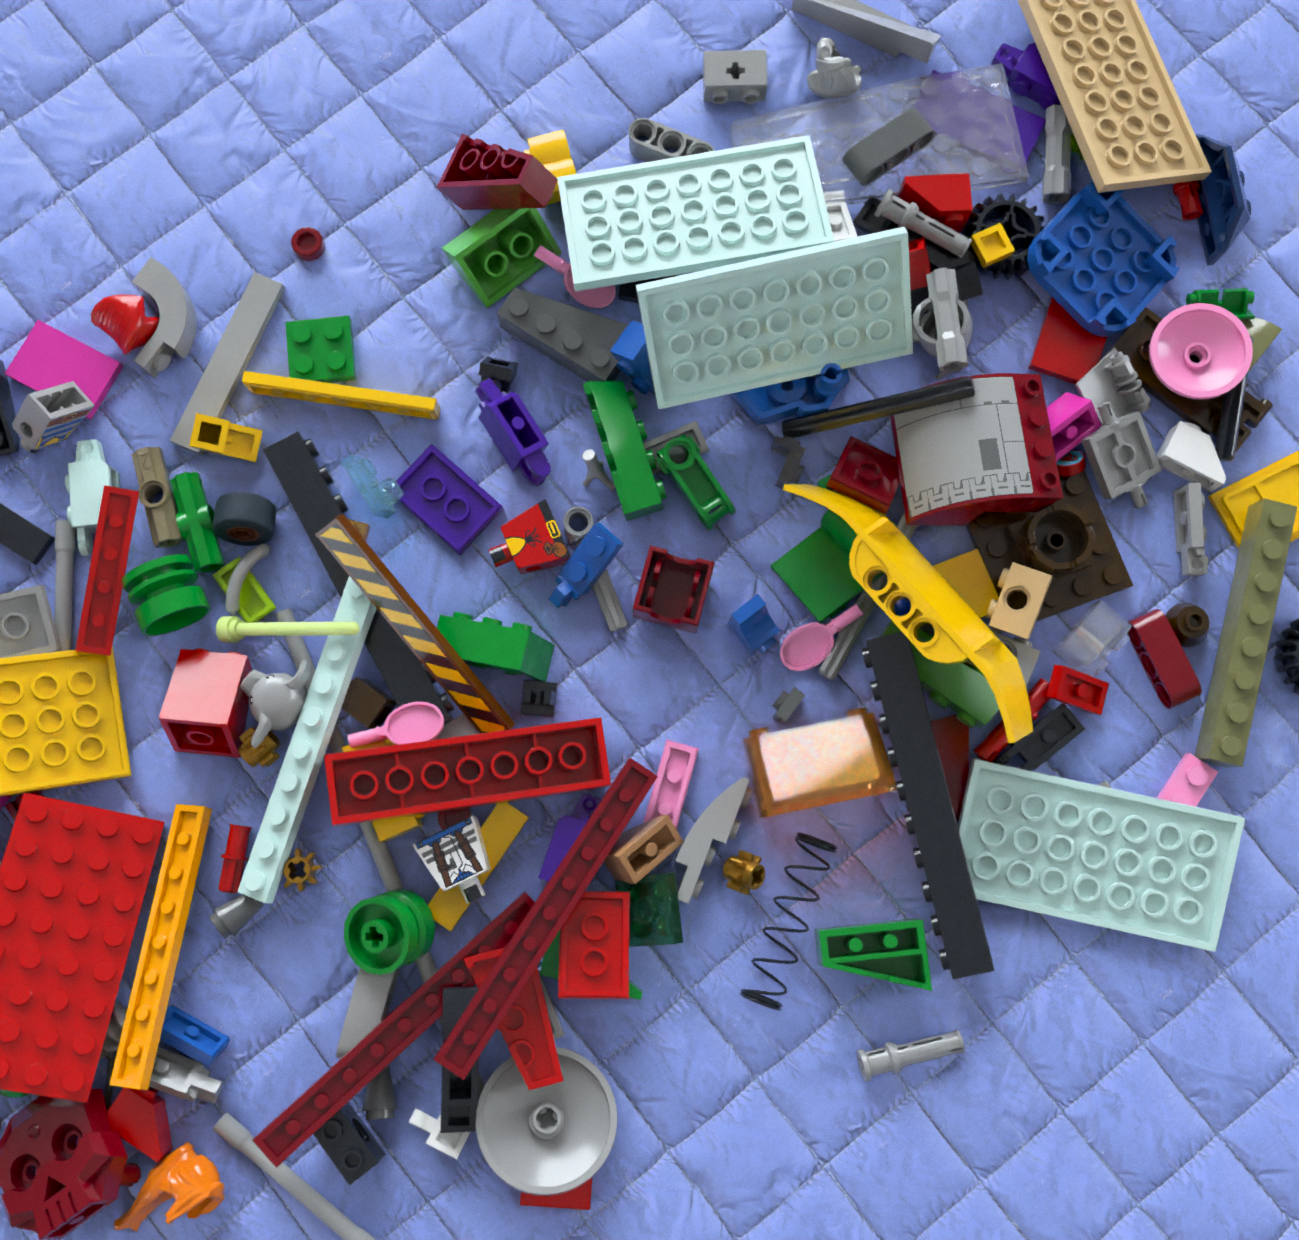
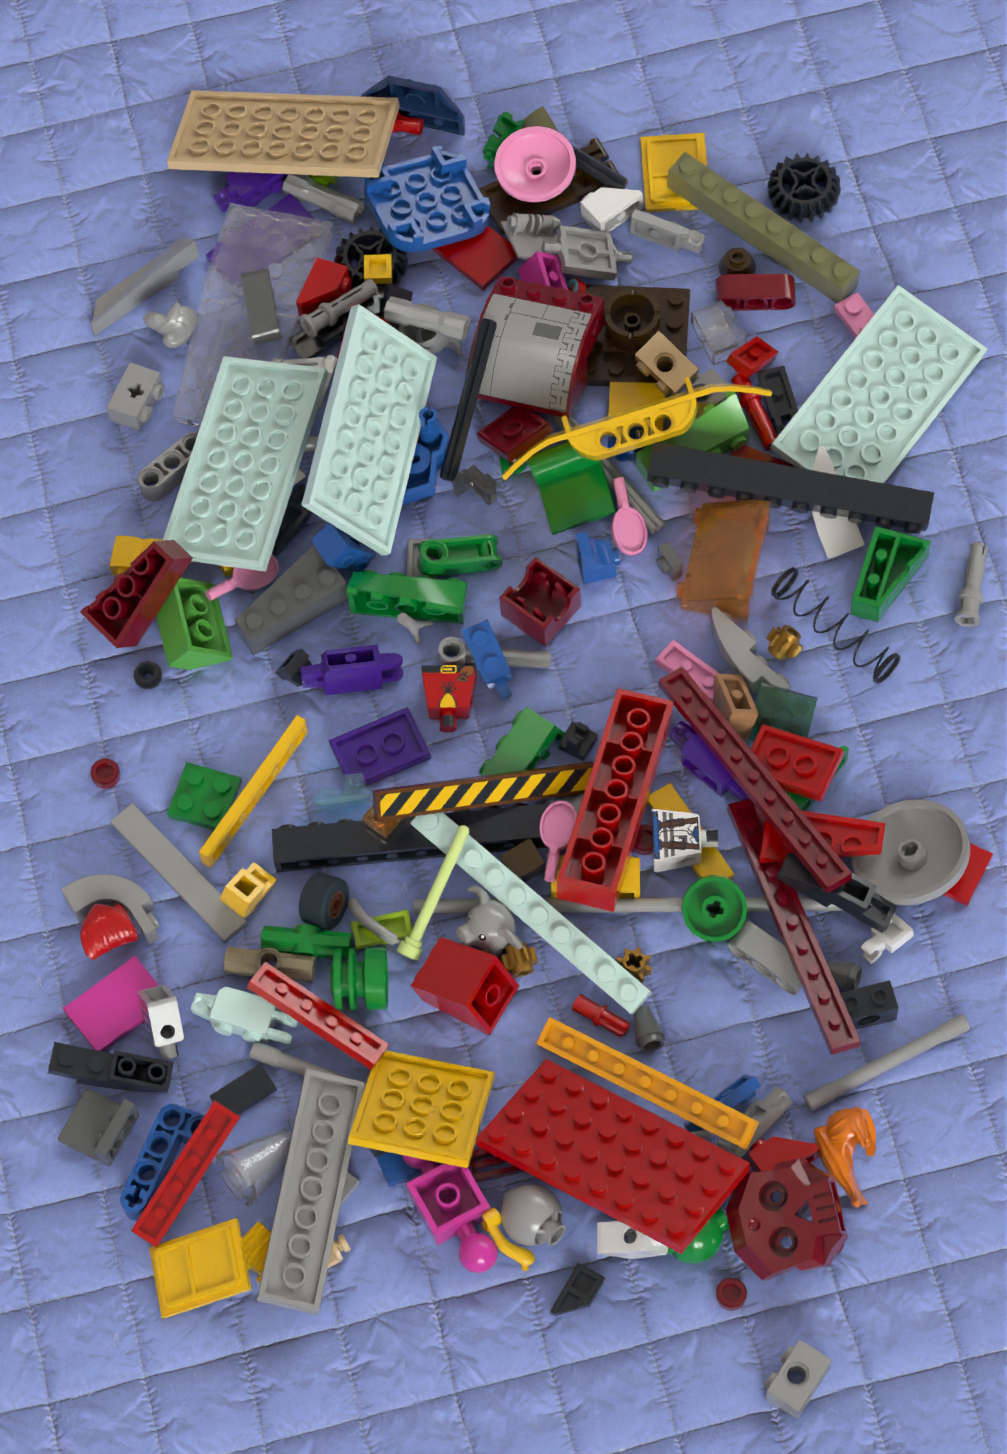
camera: 60 degrees left, 15 degrees down
none -> black plate [133,661,162,689]
none -> white sticker [812,446,864,558]

